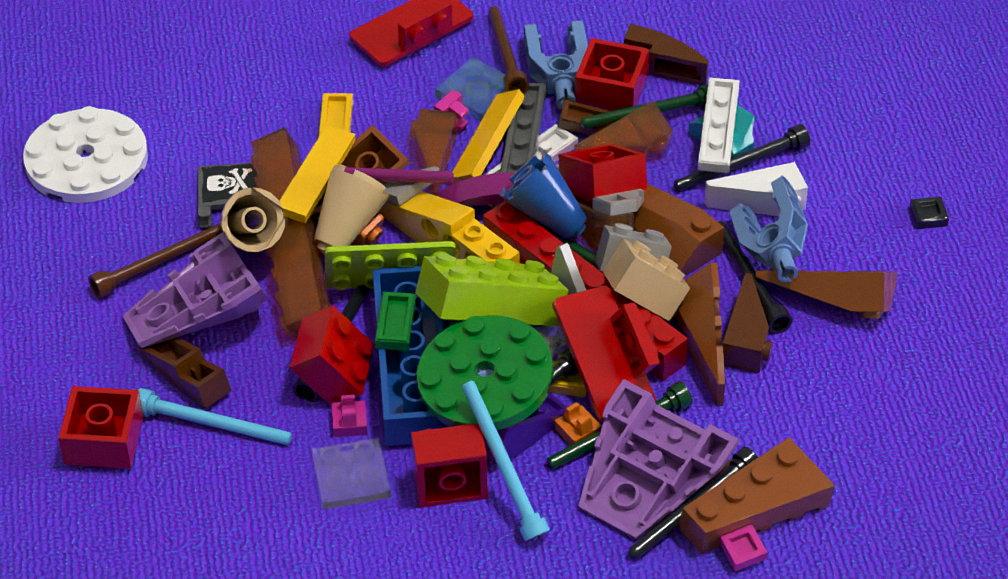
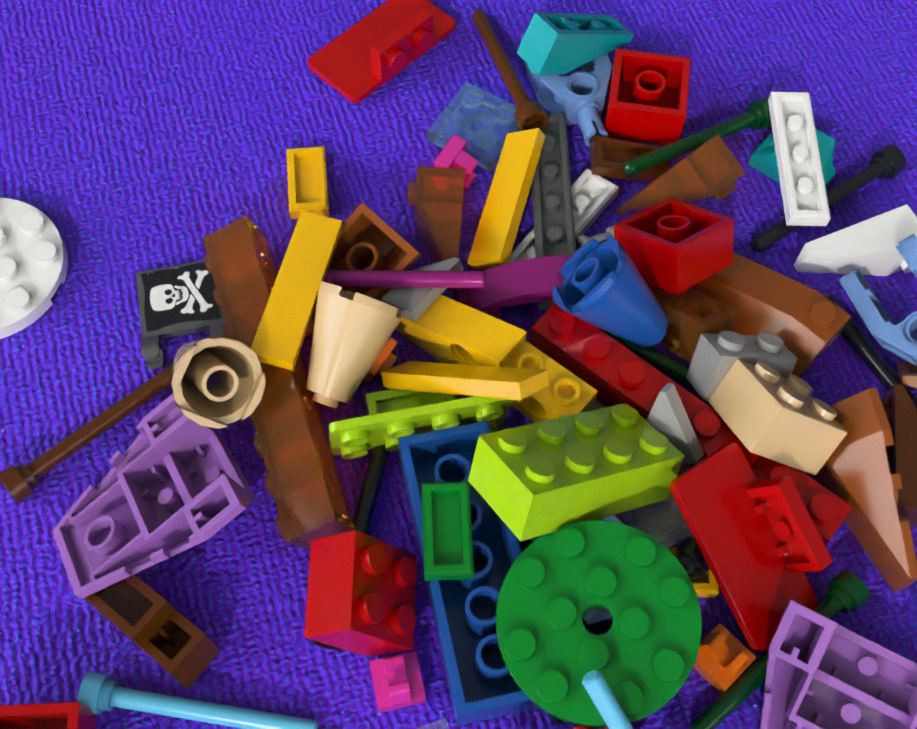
camera: 10 degrees left, 15 degrees up
light grey tile [593,189,644,216] -> none
reddish brown slope [624,23,709,85] -> none
none -> yellow tile [381,361,549,400]
none -> teal slope [517,12,634,76]

